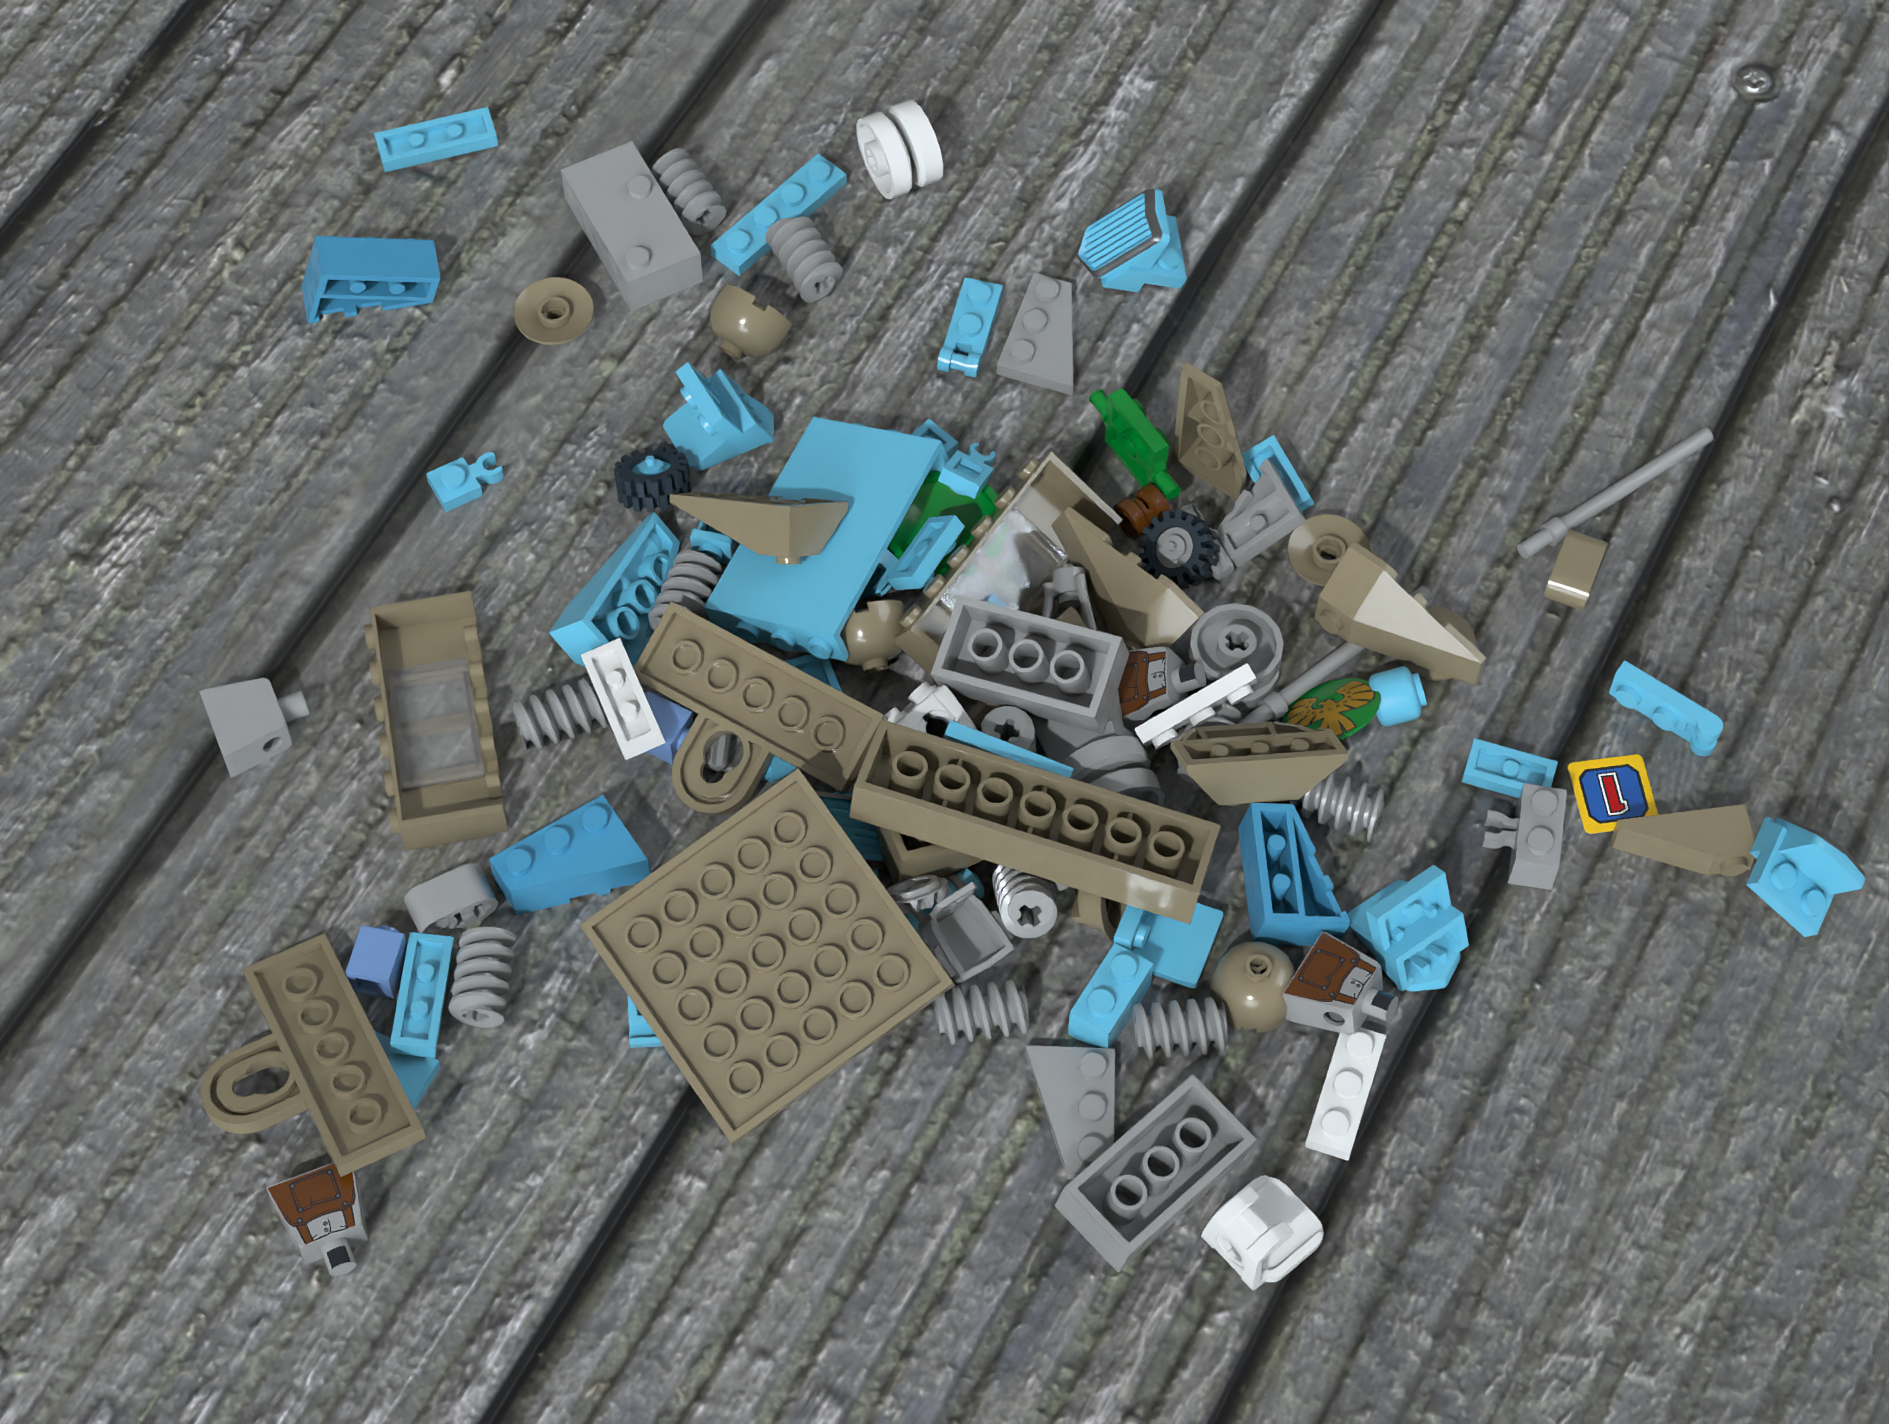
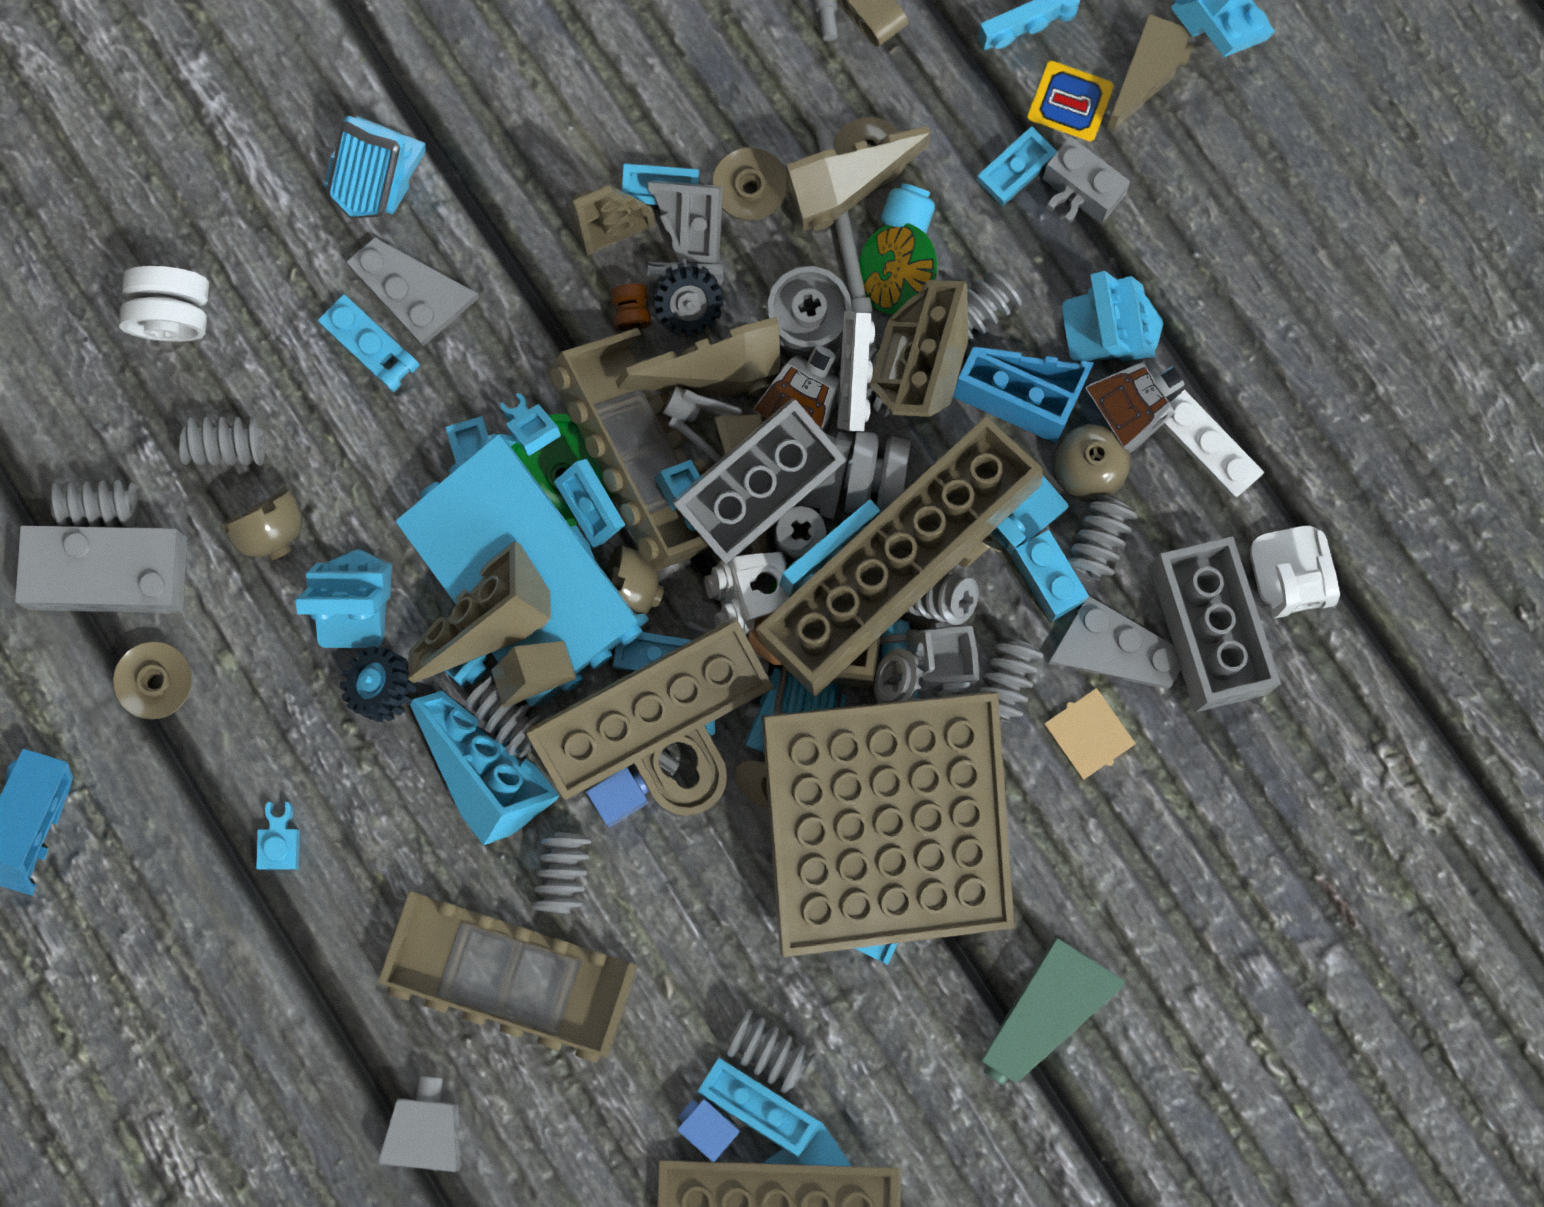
camera: 60 degrees left, 20 degrees up
light grey beam [404,863,498,936] -> none
dark azure wedge [489,795,650,915] -> none
white plate [581,638,666,760] -> none
medium azure plate [710,153,847,276] -> none
green plate [1089,388,1181,500] -> none
none -> dark tan slope [491,641,577,708]
none -> sand green slope [979,938,1126,1085]
none -> tan piece [1043,688,1136,780]

